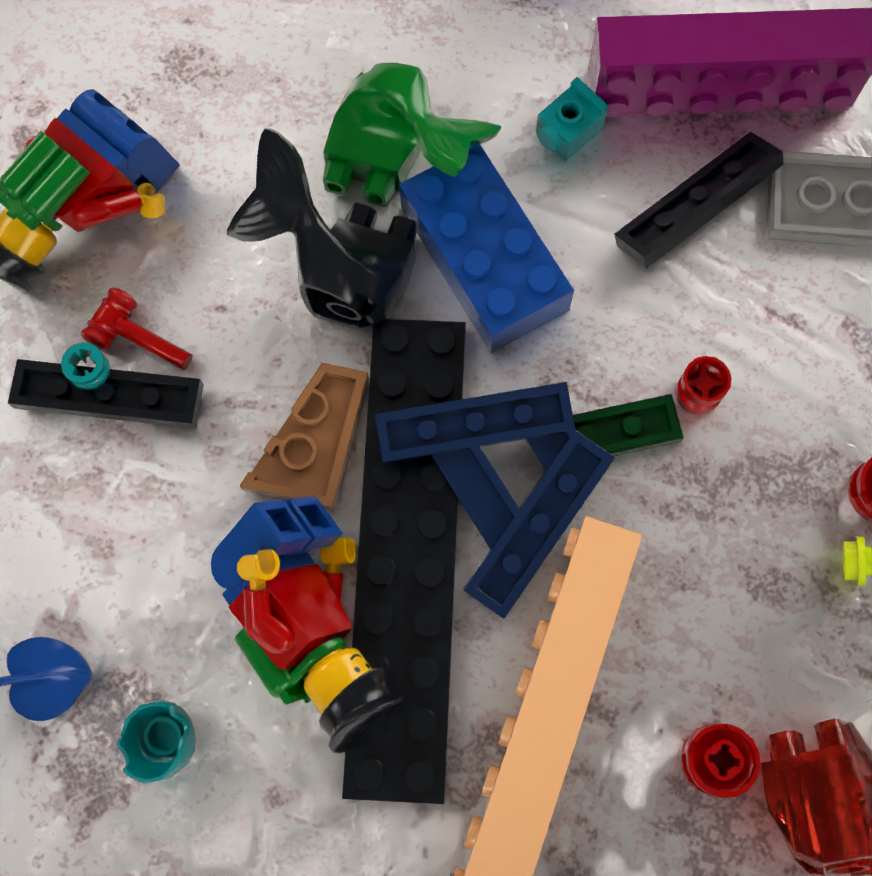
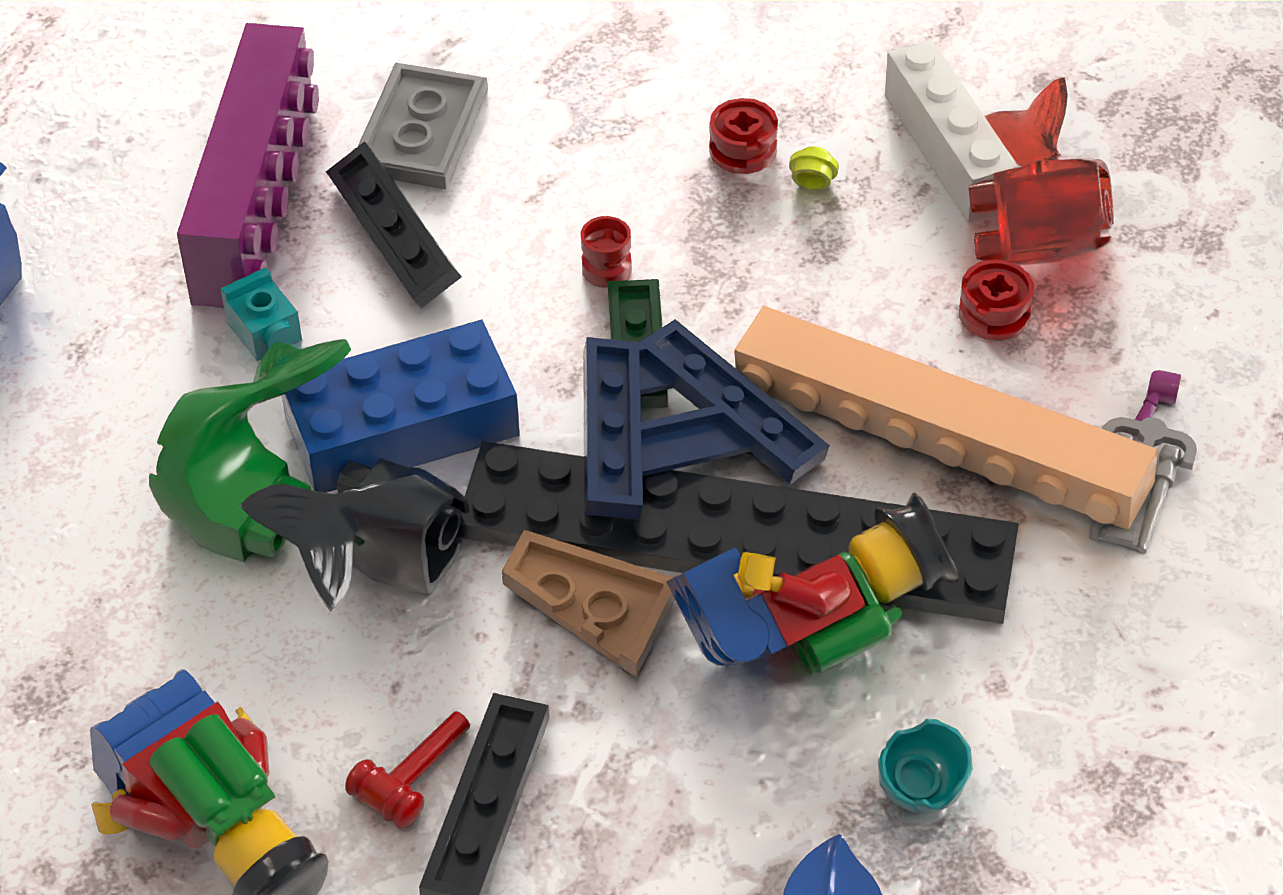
camera: 85 degrees left, 25 degrees down
teal bush [61,342,110,390] -> none

